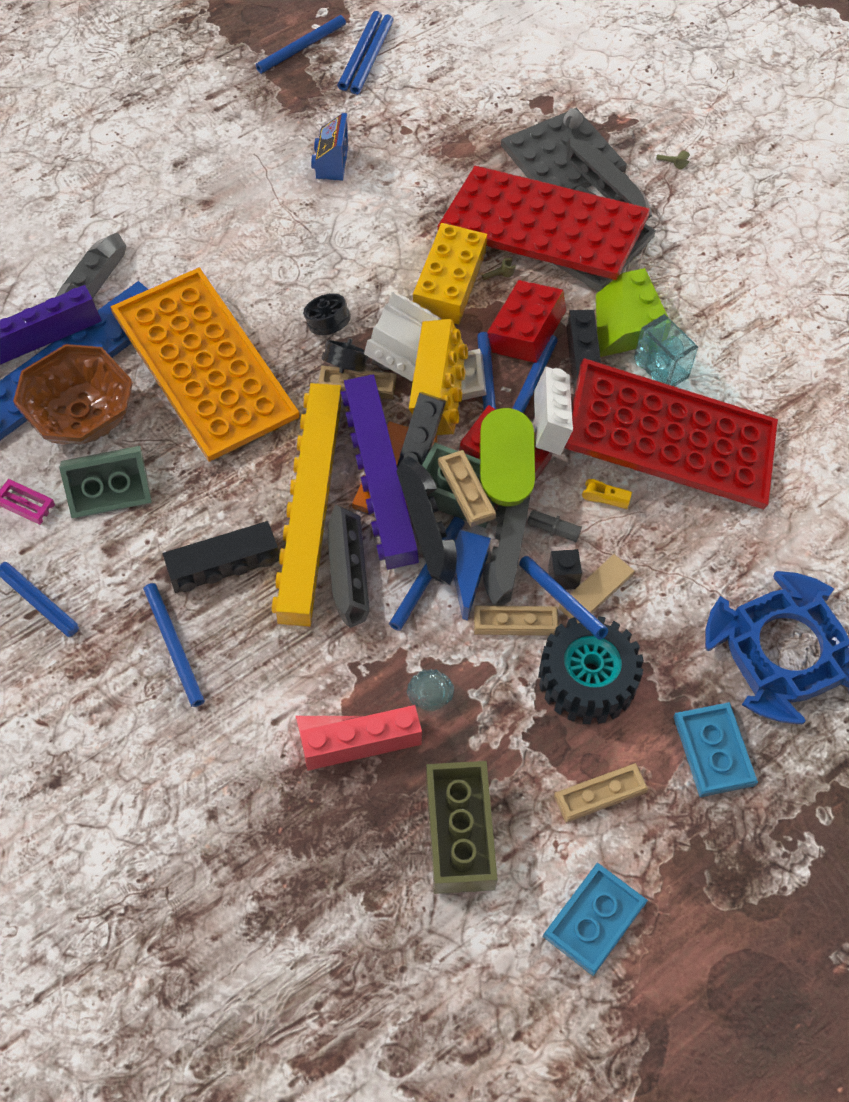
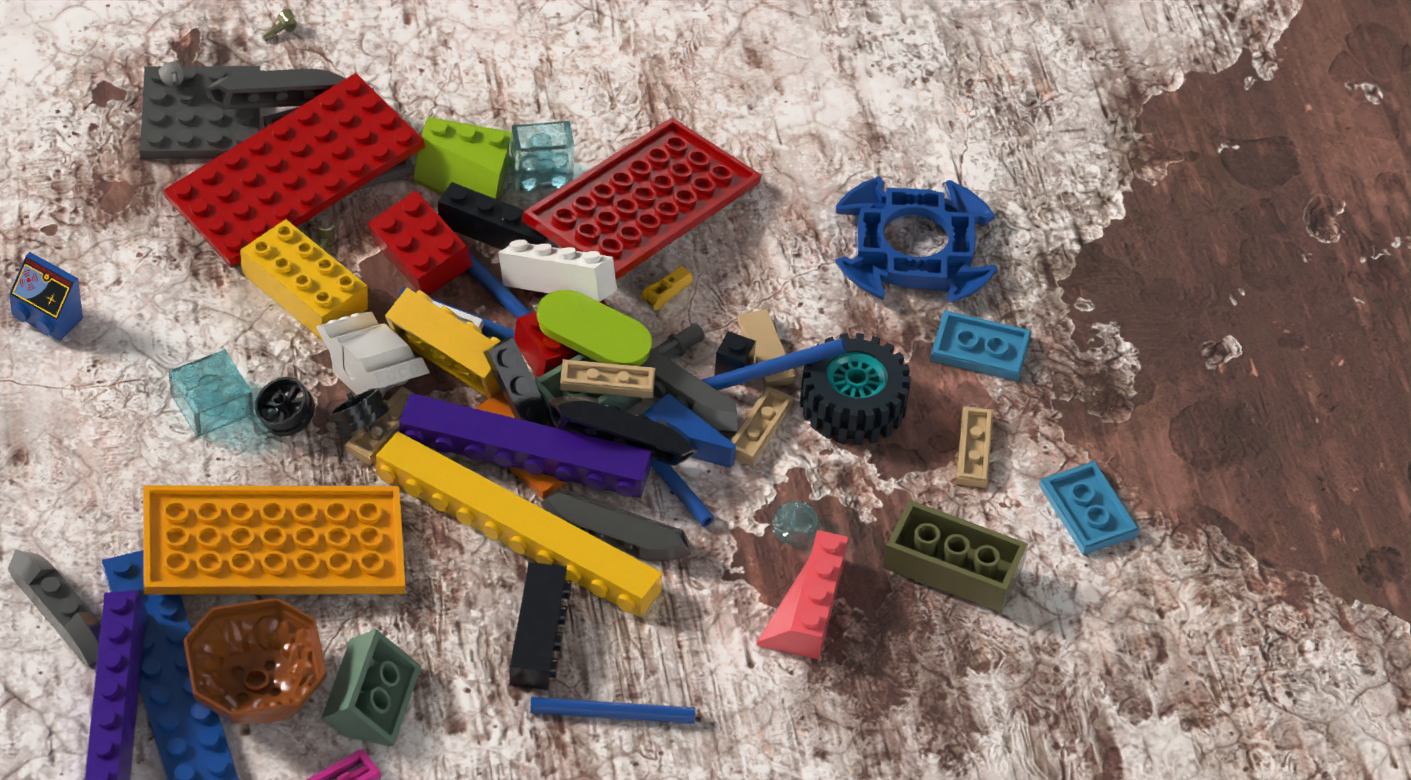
camera: 65 degrees left, 10 degrees down
none -> clear light blue brick [168,349,253,437]

